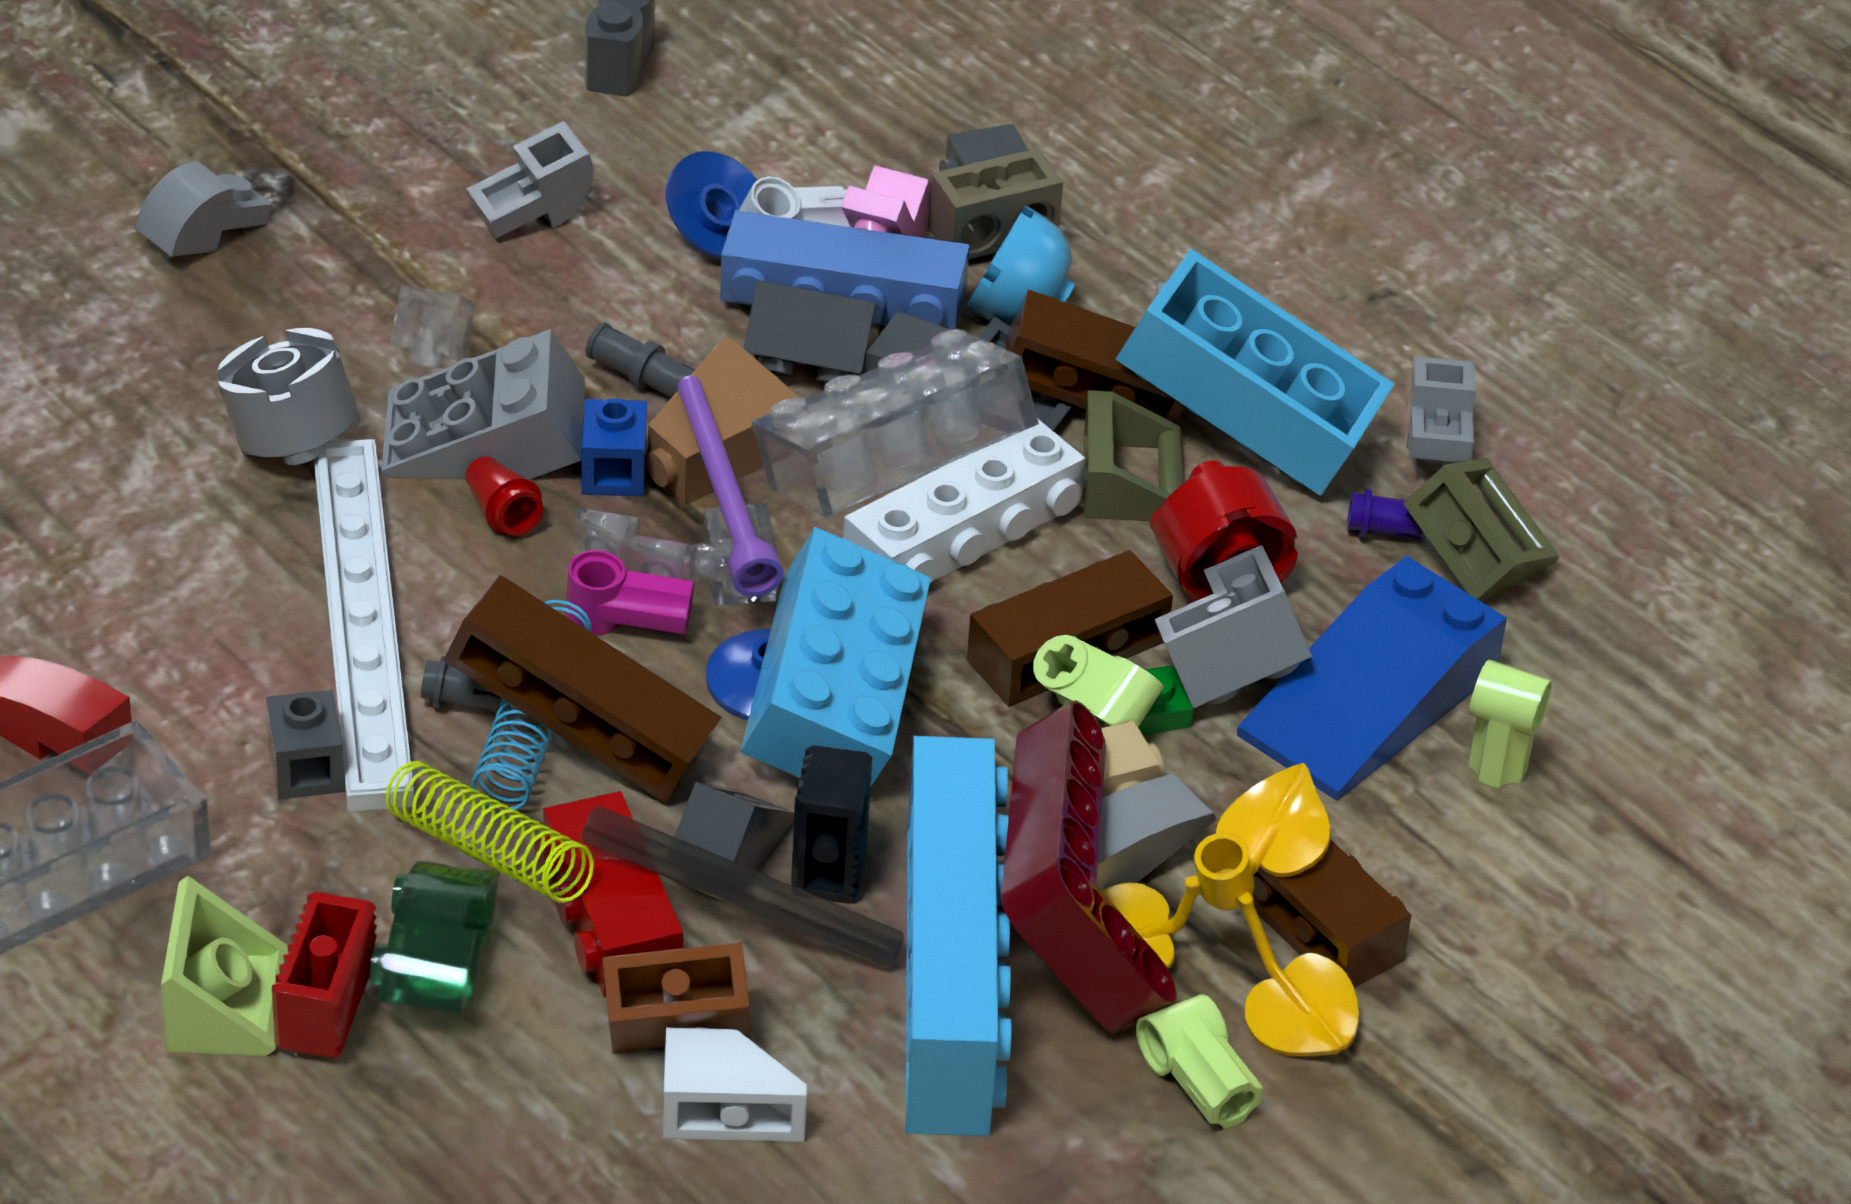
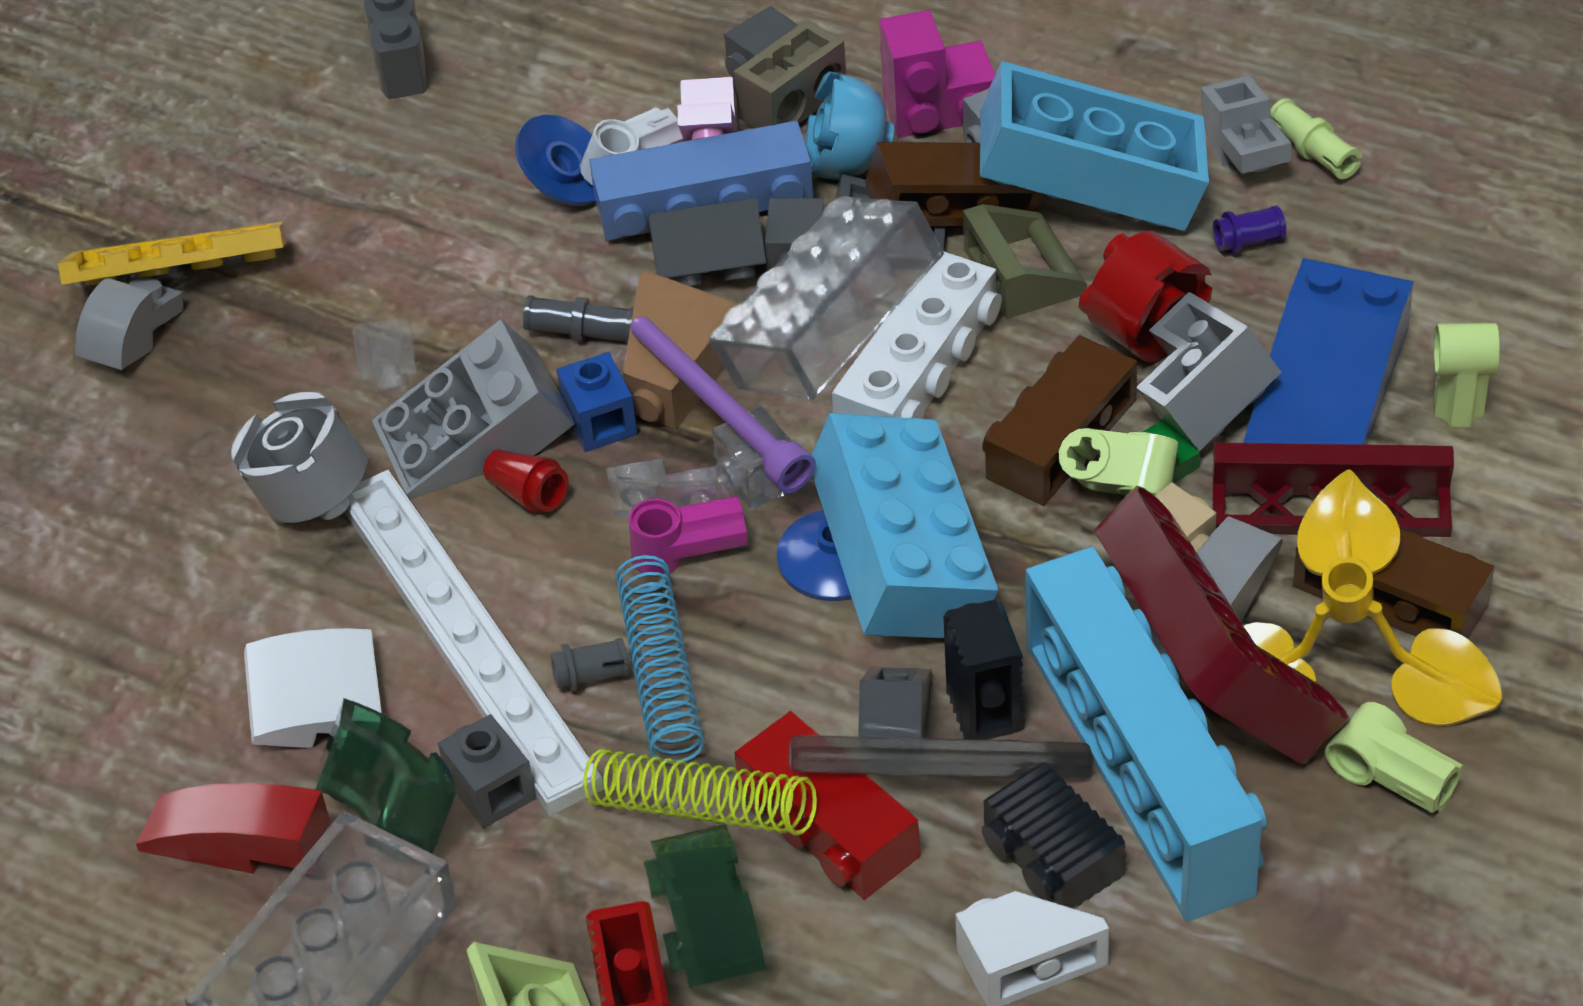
camera: 15 degrees left, 5 degrees up
reddish brown brick [443,574,722,804] -> none
light grey brick [466,121,593,238] -> none
dark orange brick [602,942,751,1053] -> none
olive tile [1403,458,1559,601] -> none
none -> yellow wing [58,221,287,285]
none -> white slope [244,628,382,748]
none -> clear green brick [315,698,456,857]
none -> dark pink brick [879,10,995,138]
none -> black brick [982,762,1125,909]
none -> dark red fence [1212,442,1454,537]
none -> yellowish green pin [1270,98,1362,180]

